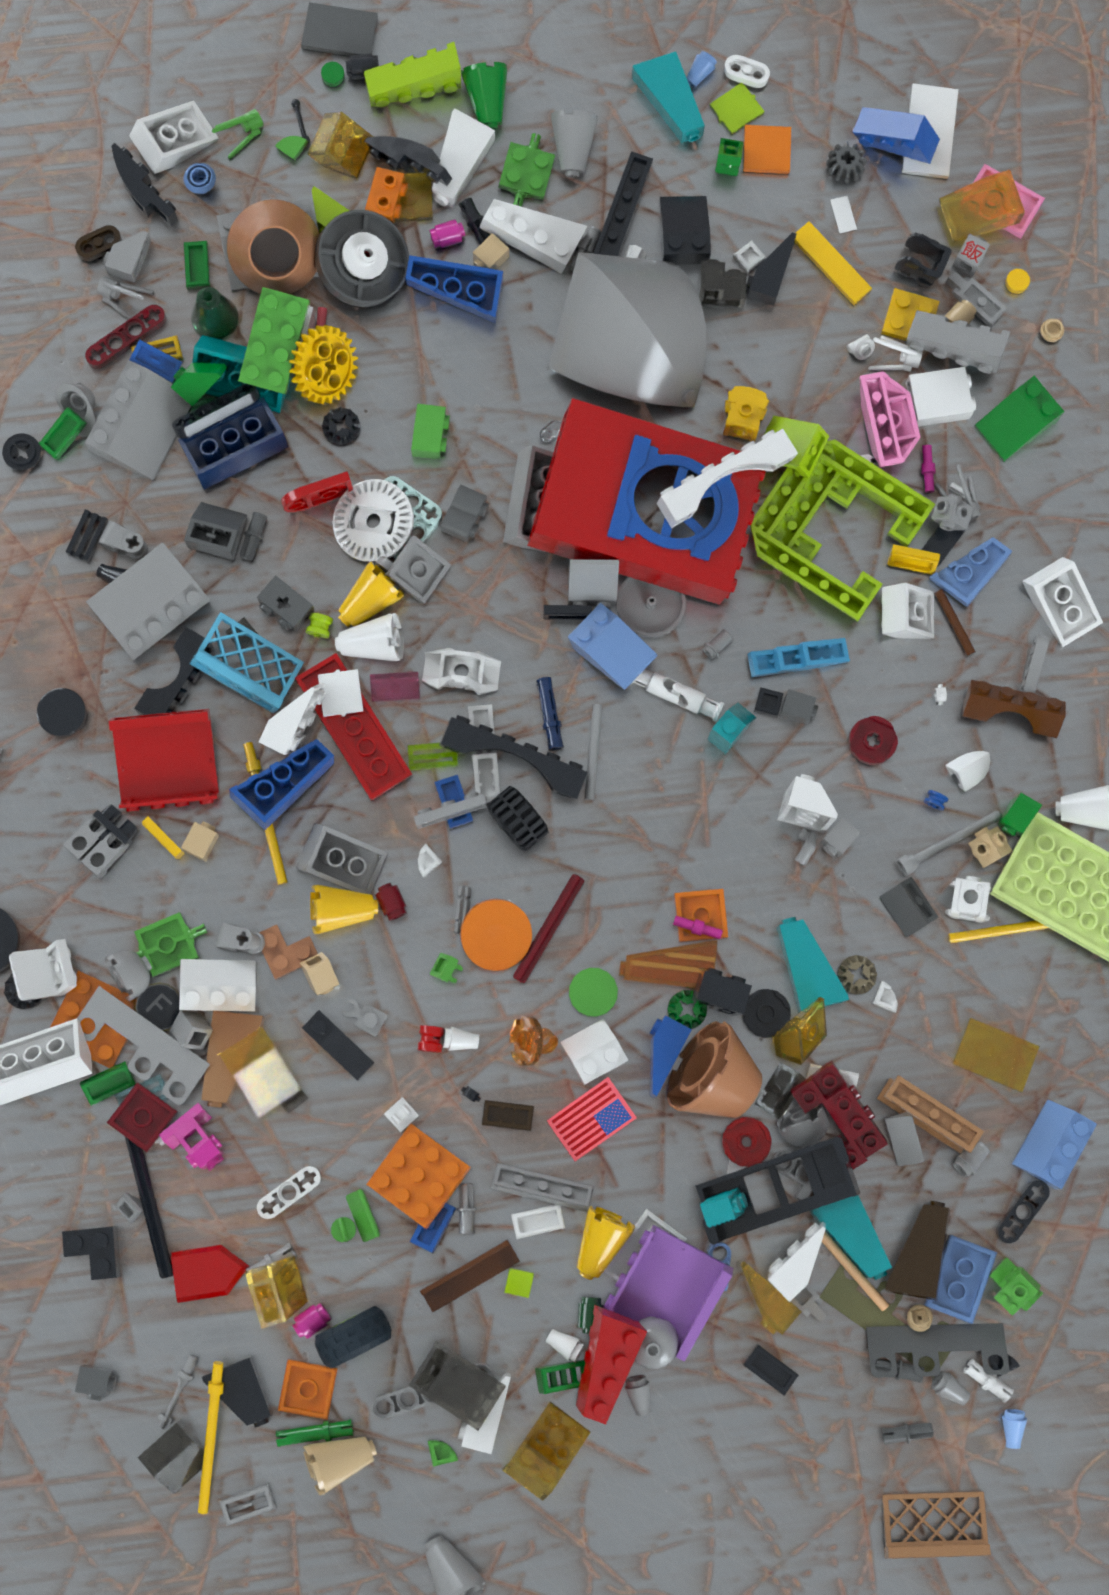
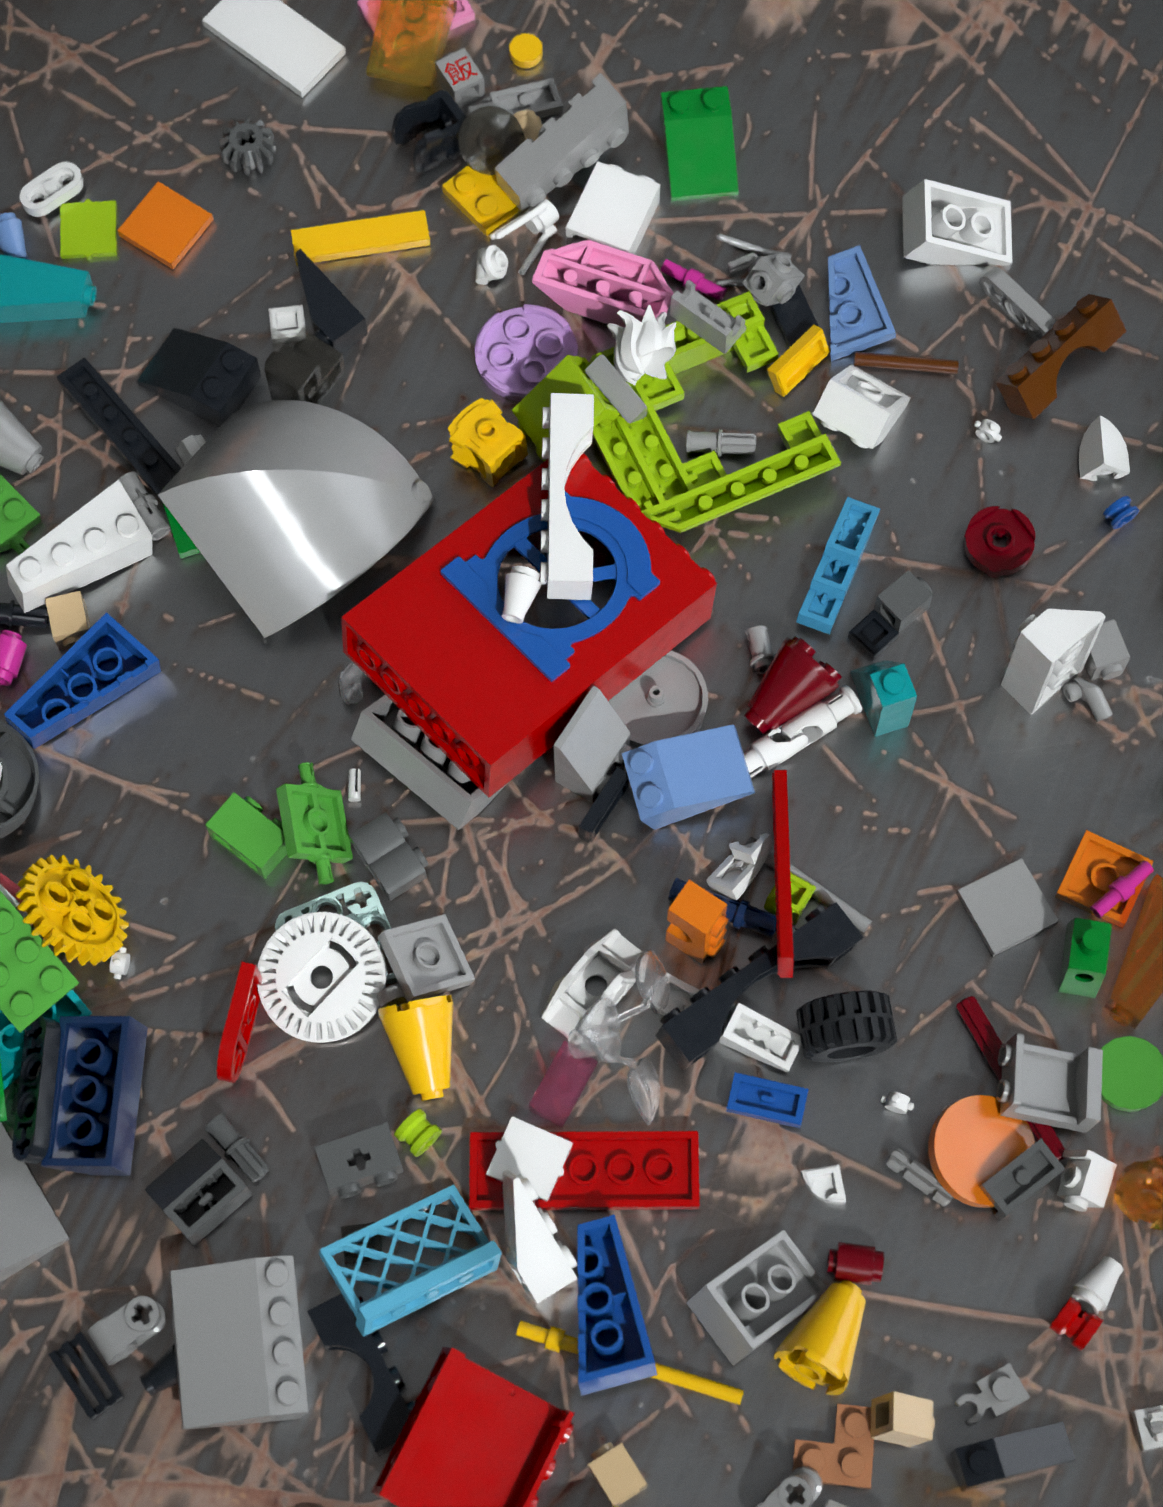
camera: 50 degrees left, 10 degrees down
black gear [322,406,360,445] -> none
white cone [335,613,404,662] -> none
clear neon green tile [407,743,458,770] -> none
light grey plate [413,792,487,829] -> none
bright green tile [430,952,463,983] -> none
green slope [715,138,743,176] -> none
white sticker [830,196,857,233] -> none
wedge [853,107,940,164] -> none
tan plate [1040,319,1064,342] -> none
none -> white piece [110,947,130,979]
none -> bright green plate [276,762,353,885]
none -> white piece [348,768,361,802]
none -> clear smoke dish [458,106,524,175]
none -> lavender tile [475,304,578,402]
none -> white cone [502,566,541,624]
none -> clear plant [568,949,670,1126]
none -> light grey slope [585,354,647,423]
none -> white hair [607,305,676,385]
none -> orange arch [665,879,729,964]
none -> light grey hinge [670,280,746,354]
none -> light grey axle [686,429,757,457]
none -> white slope [706,833,773,900]
none -> dark red cone [743,636,842,735]
none -> lime slope [764,873,816,926]
none -> red tile [772,770,794,978]
none -> white piece [881,1091,914,1114]
none -> light grey tile [956,858,1059,957]
none -> dark grey panel [980,1139,1065,1221]
none -> light grey panel [996,1033,1103,1133]
none -> white brick [1057,1150,1117,1212]
none -> green torso [1058,918,1112,998]

